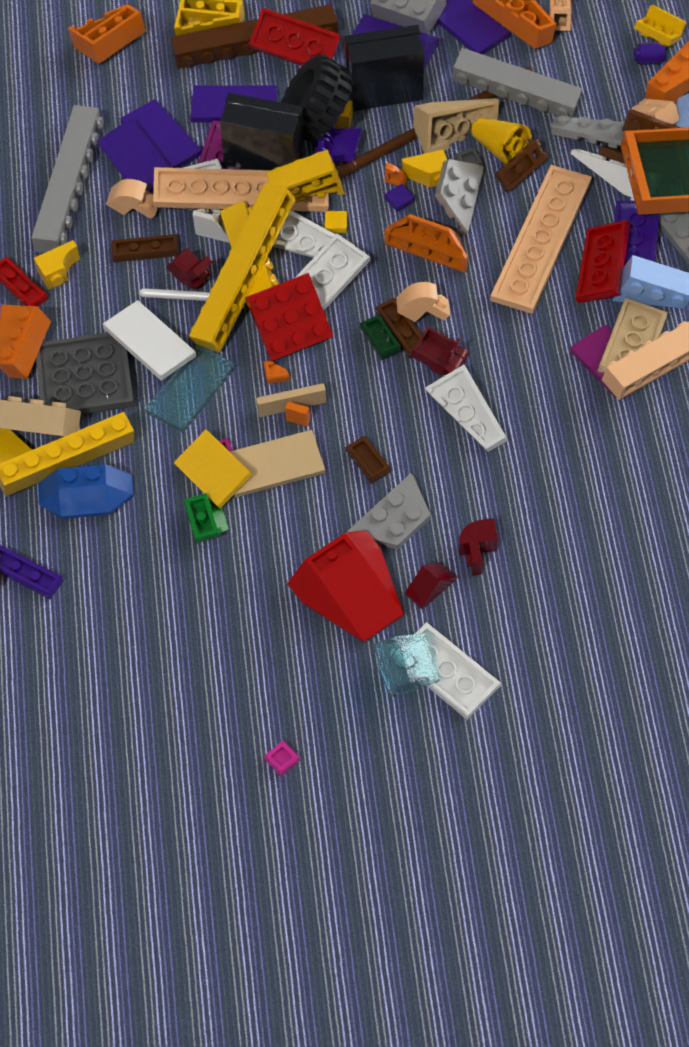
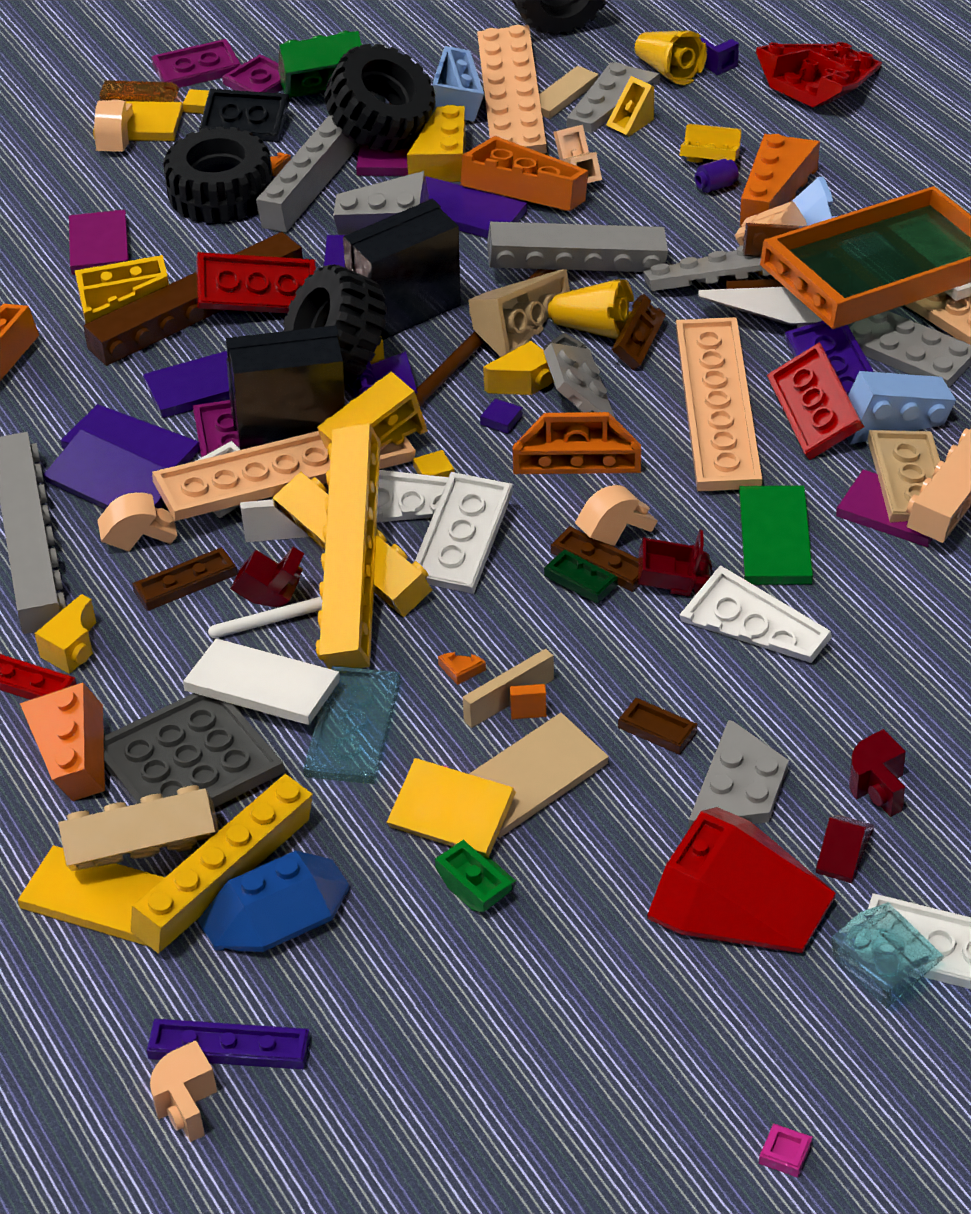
camera: 25 degrees left, 15 degrees down
red plate [245,273,333,361] -> none
orange tile [385,163,408,187] -> none
none -> green tile [739,485,813,585]

